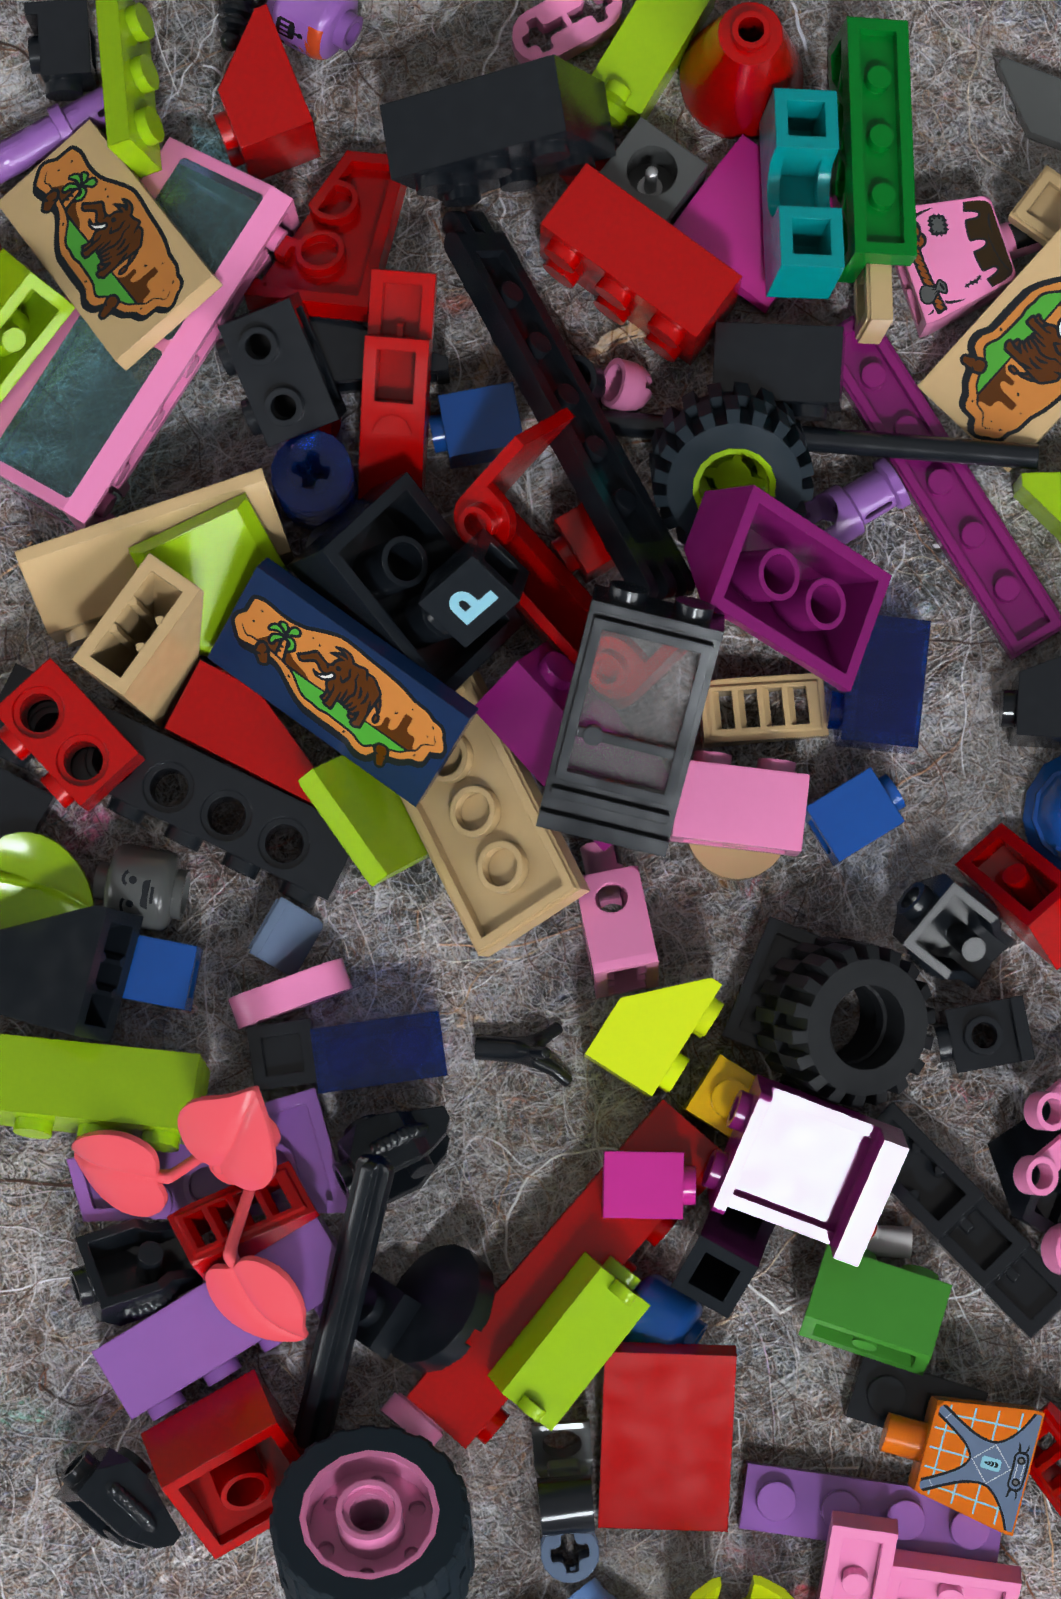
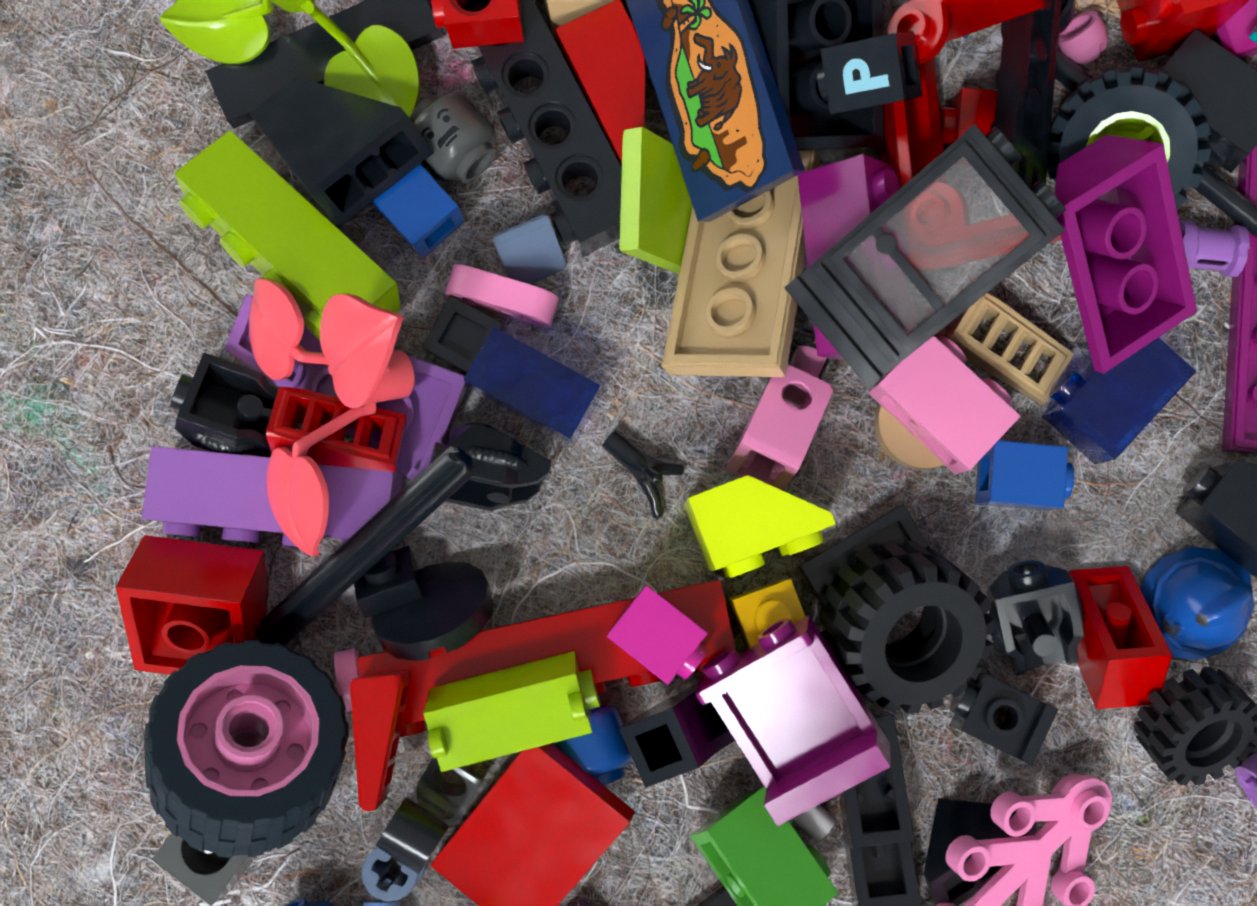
camera: 40 degrees right, 0 degrees up
black hand [55,1447,181,1549] -> none
none -> red slope [350,670,411,812]

